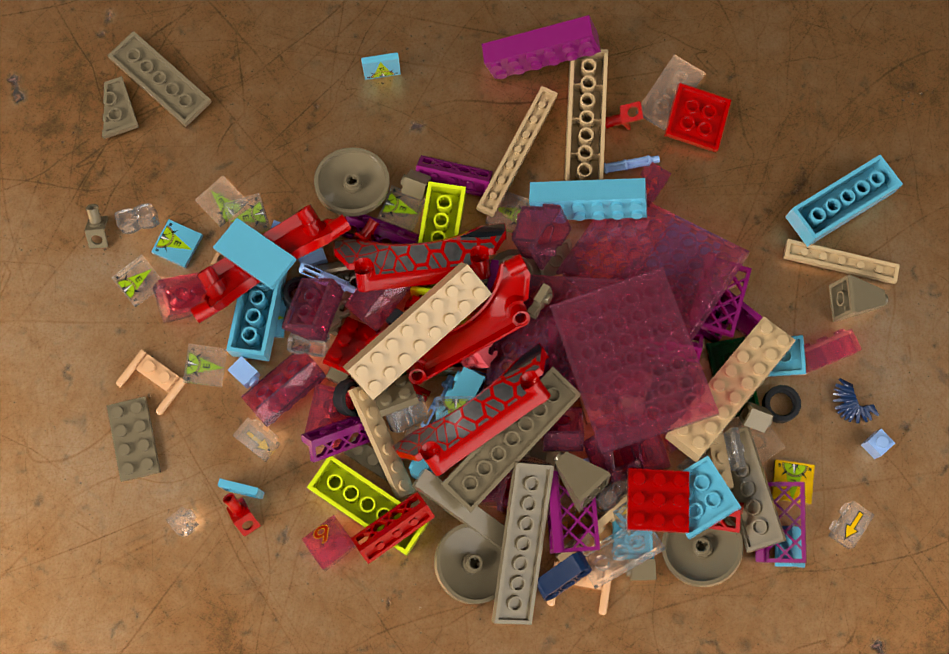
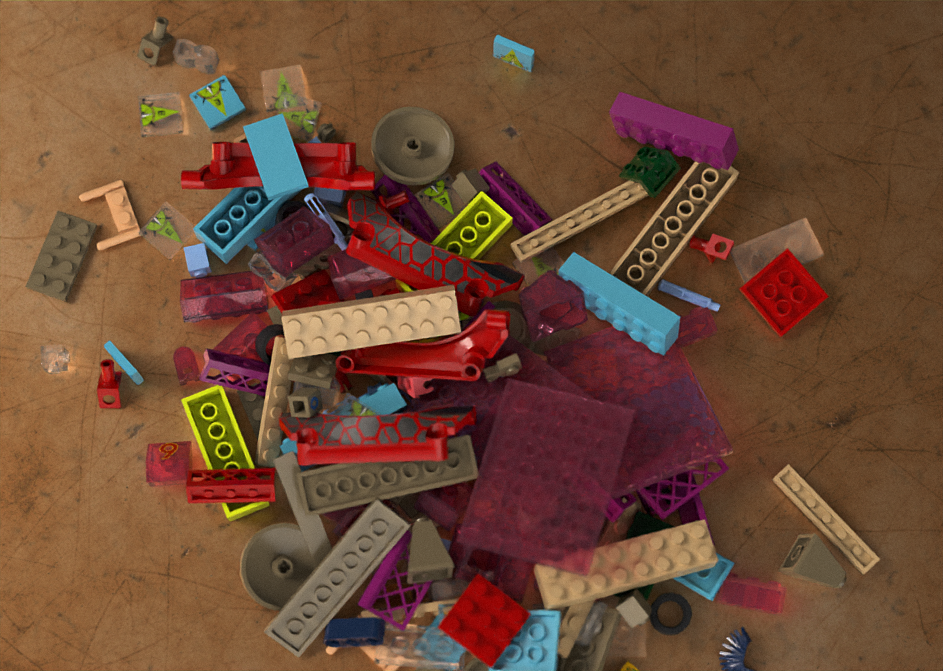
camera: 35 degrees right, 0 degrees up
clear pink slope [152,272,207,323] -> none
clear brick [233,417,280,462] -> none
medium azure brick [785,155,903,247] -> none
none -> clear pink plate [173,346,200,386]
none -> dark tan brick [288,388,323,418]
none -> dark tan plate [317,123,336,143]
none -> dark green bracket [619,147,681,198]

